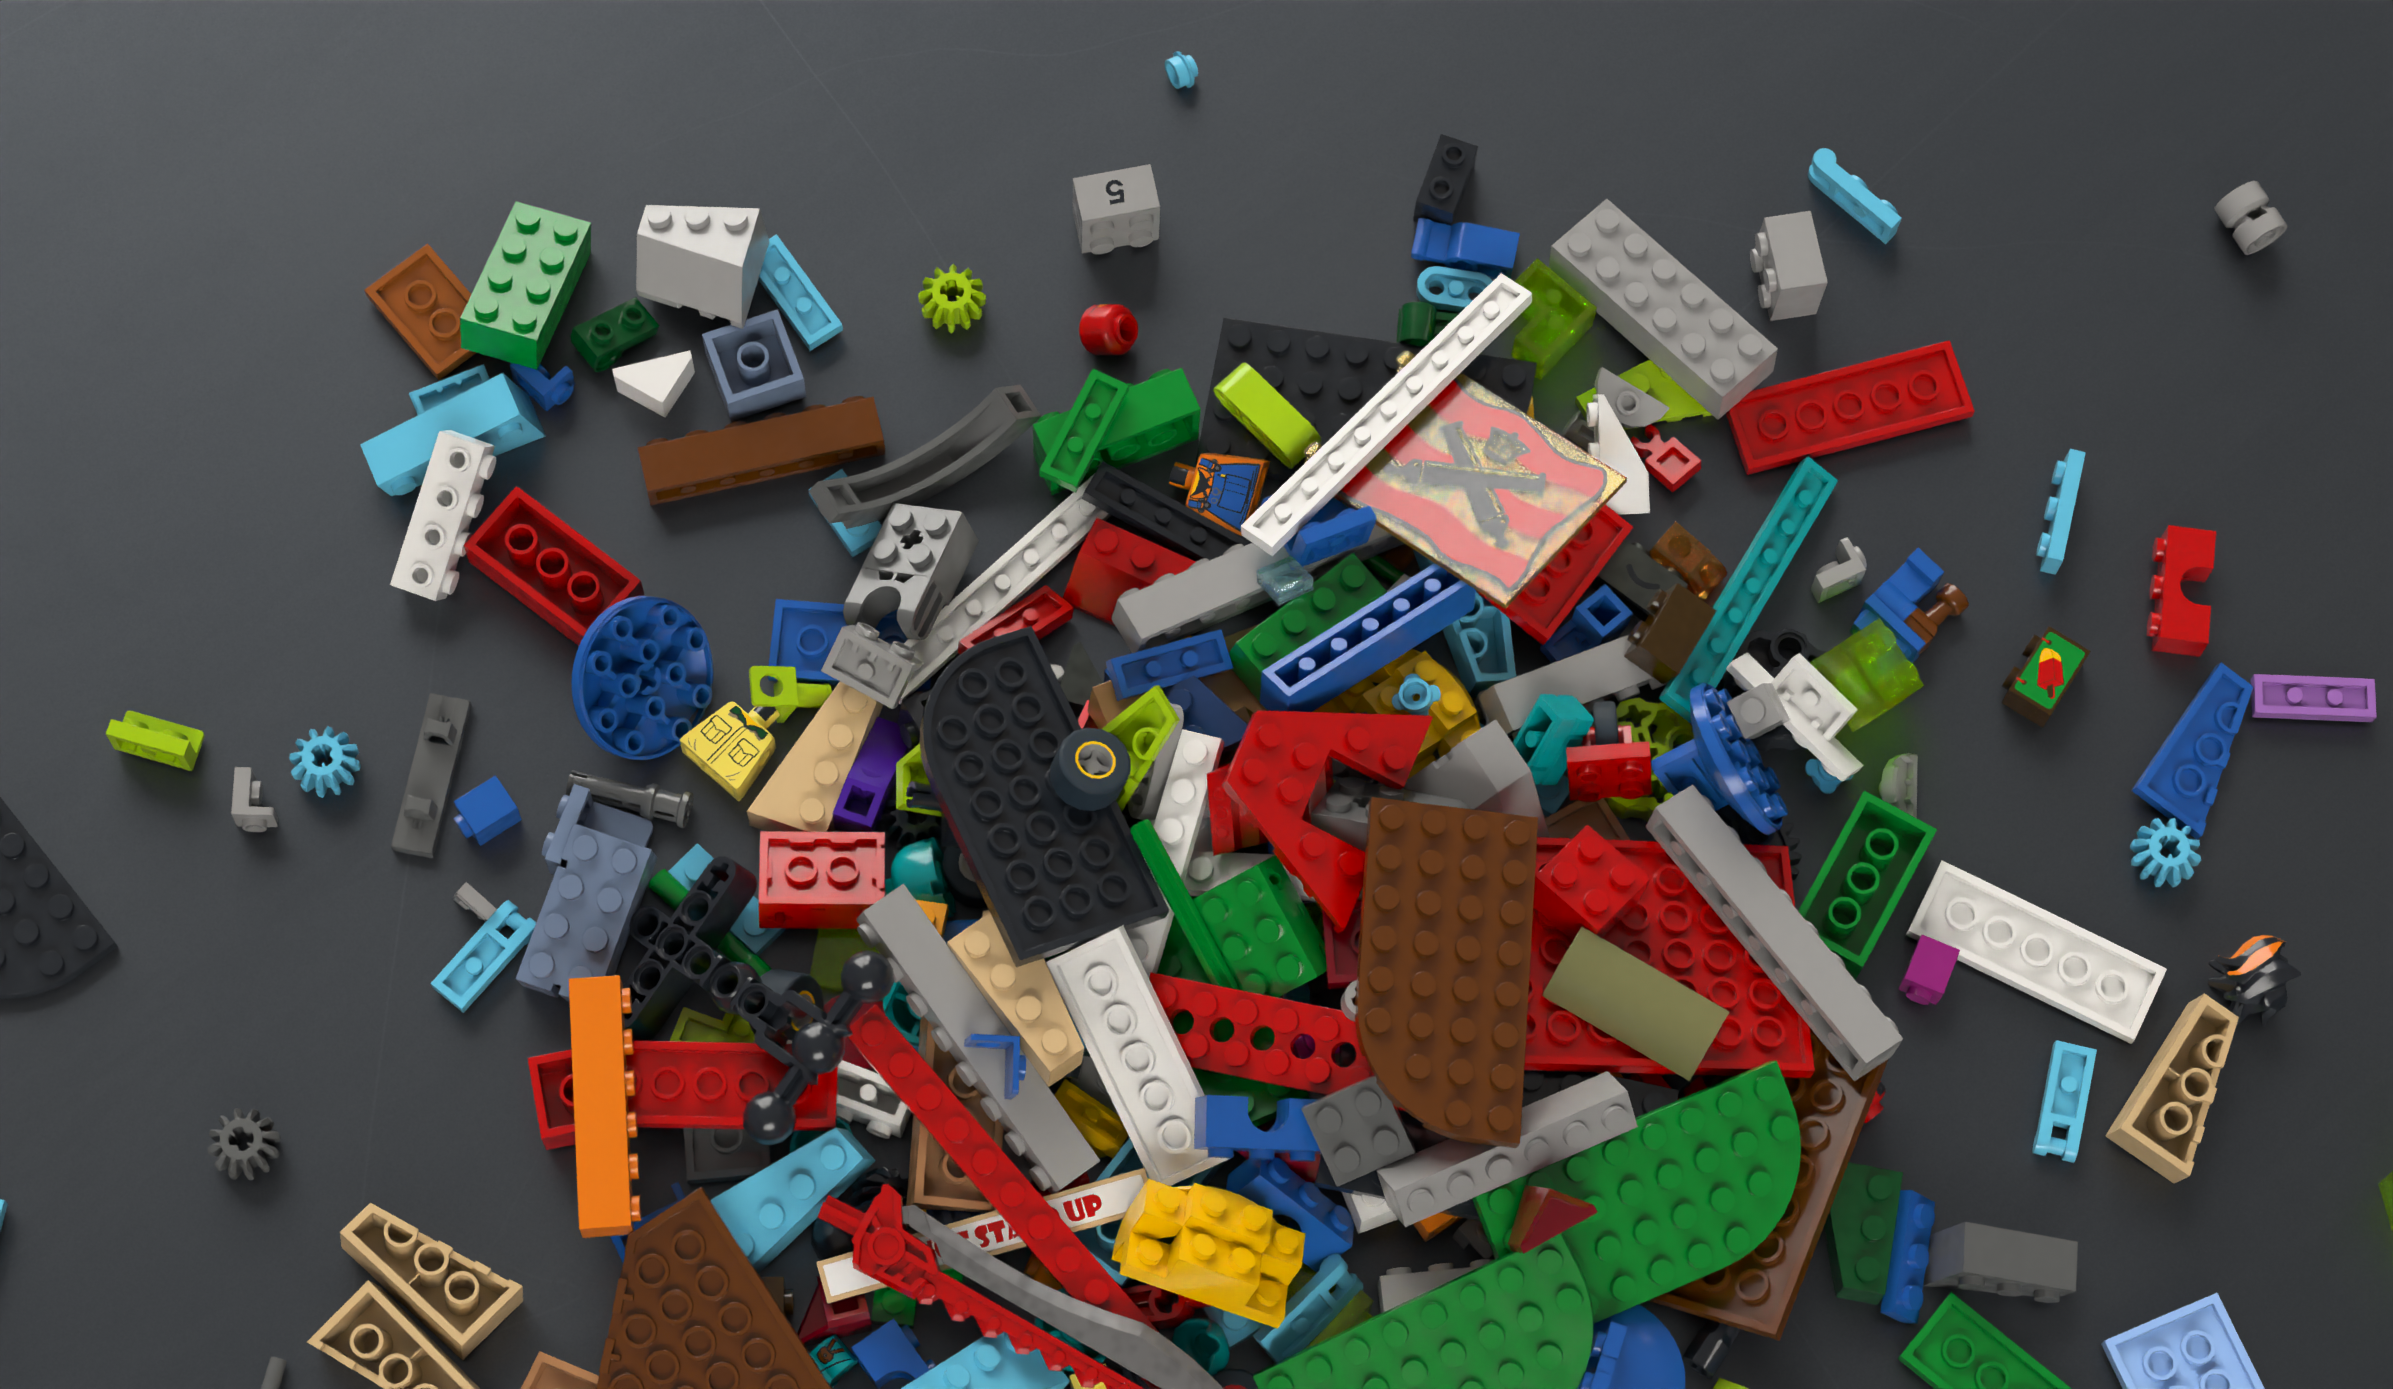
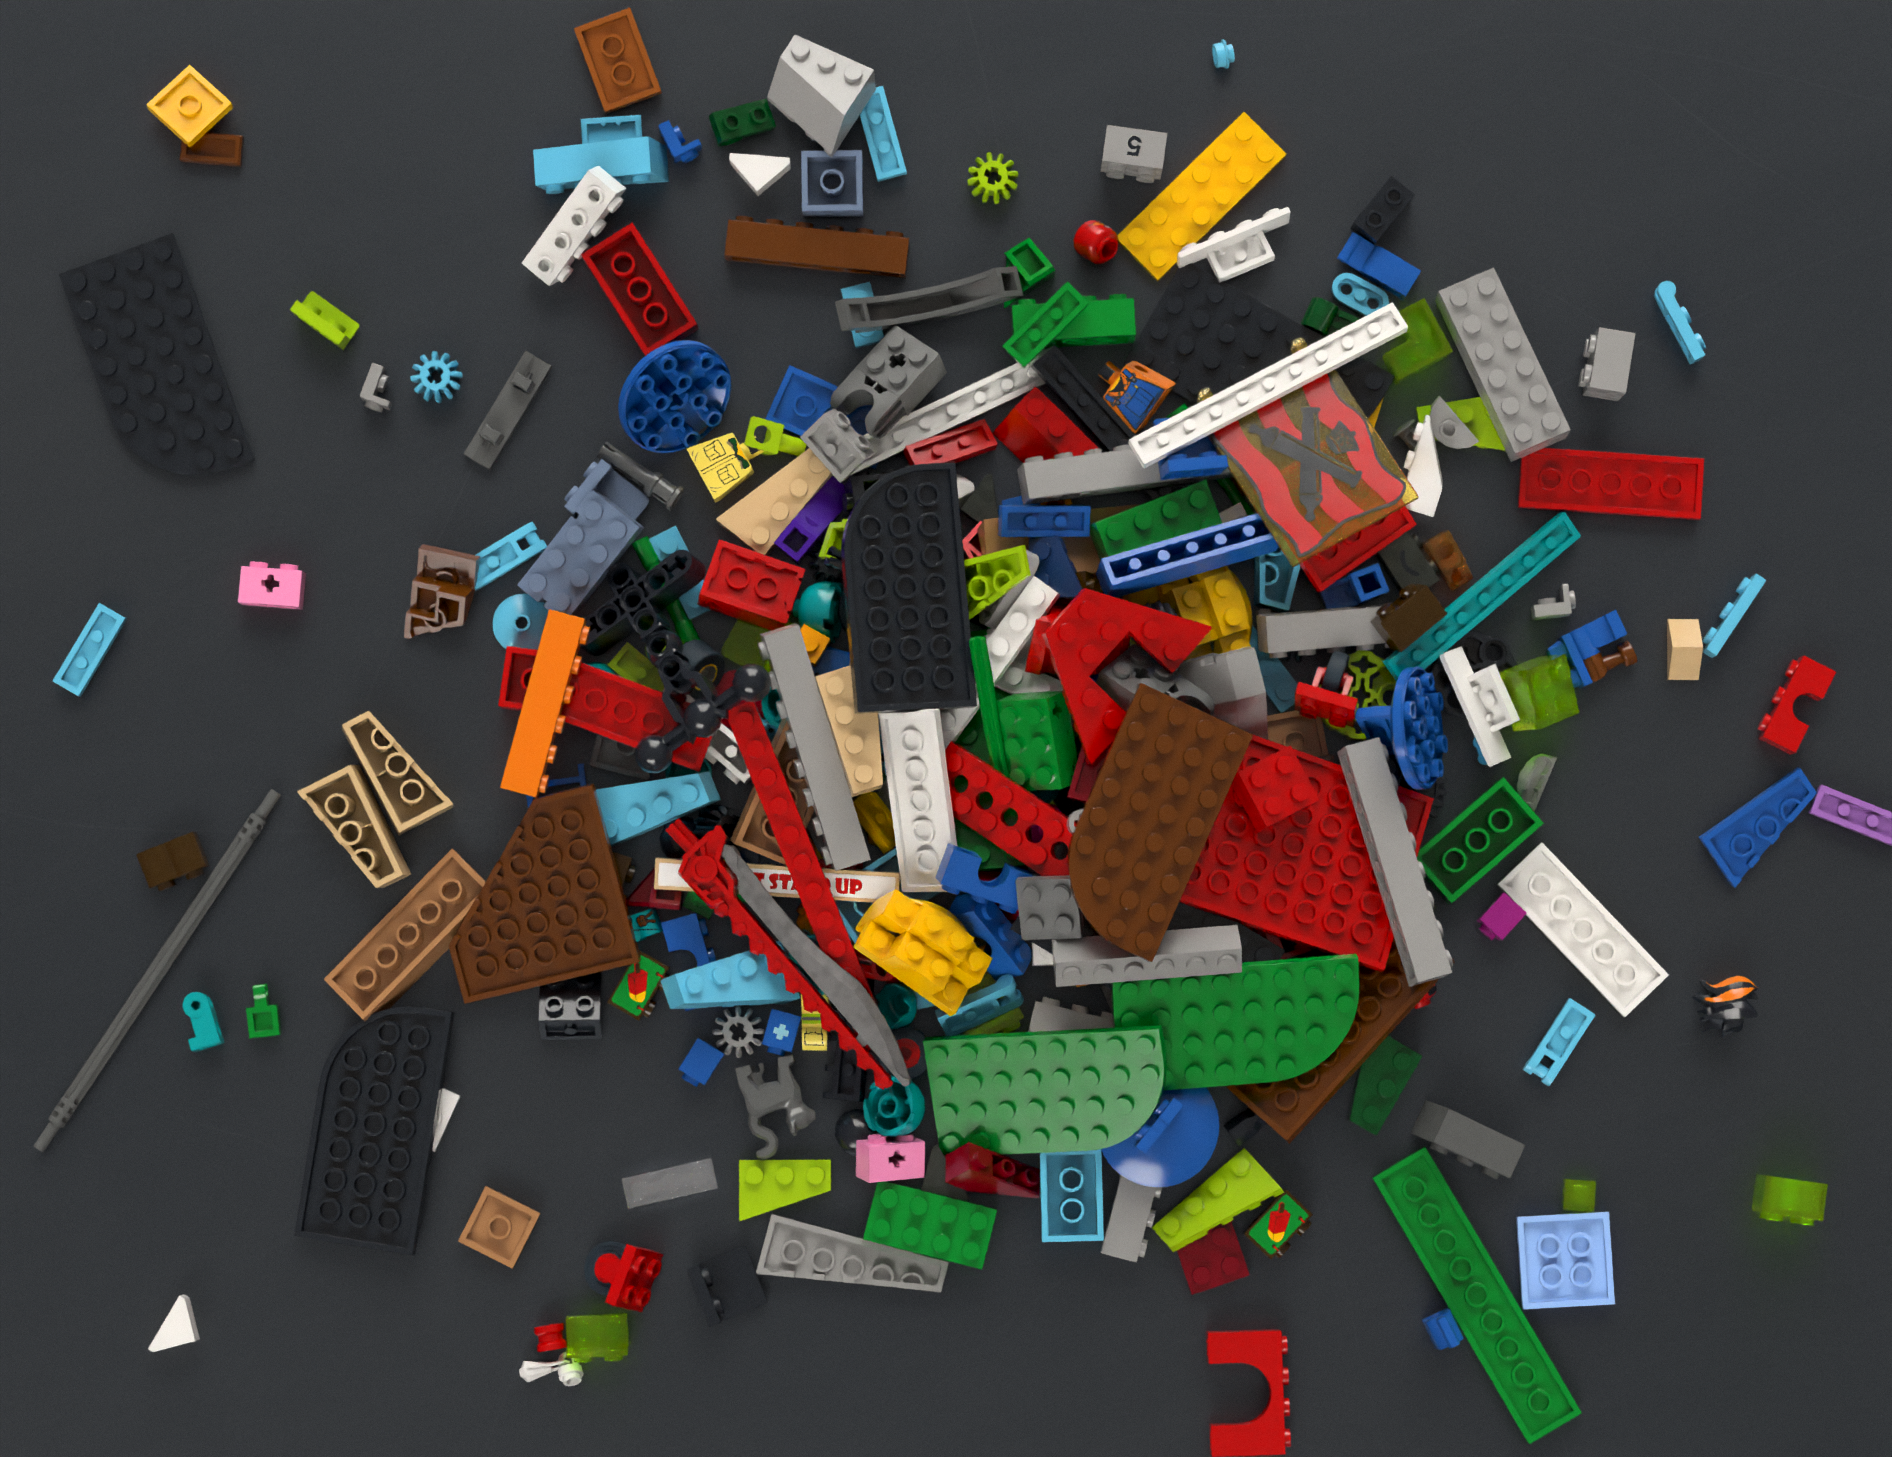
camera: 25 degrees right, 15 degrees up
dark grey gear [208,1108,281,1180] -> none
blue brick [453,775,522,846] -> none
light grey tile [453,882,497,920] -> none
brick [460,201,591,370] -> none
blue bracket [964,1034,1026,1100] -> none
black wheel [1050,728,1131,811] -> none
lime beam [1213,362,1322,469] -> none
clear light blue plate [1257,556,1314,605] -> none
medium azure plate [1392,674,1441,715] -> none
dark red slope [1508,1185,1598,1254] -> none
teal brick [1513,694,1594,785] -> none
olive brick [1542,927,1729,1081] -> none
plate [1630,424,1702,492] -> none
light grey brick [1726,683,1790,739] -> none
blue plate [1880,1190,1935,1324] -> none
brick [2001,626,2091,728] -> none
tan wedge [2105,993,2239,1183] -> none
medium azure gear [2130,818,2201,888] -> none
none -> bright pink brick [238,561,306,610]
none -> reddish brown slope [404,544,480,639]
none -> medium azure dish [493,594,549,650]
none -> green slope [1004,237,1055,309]
none -> yellow plate [1117,112,1286,282]
none -> white bracket [1177,207,1290,283]
none -> clear neon green plate [1562,1179,1596,1212]
none -> tan slope [1667,619,1703,680]

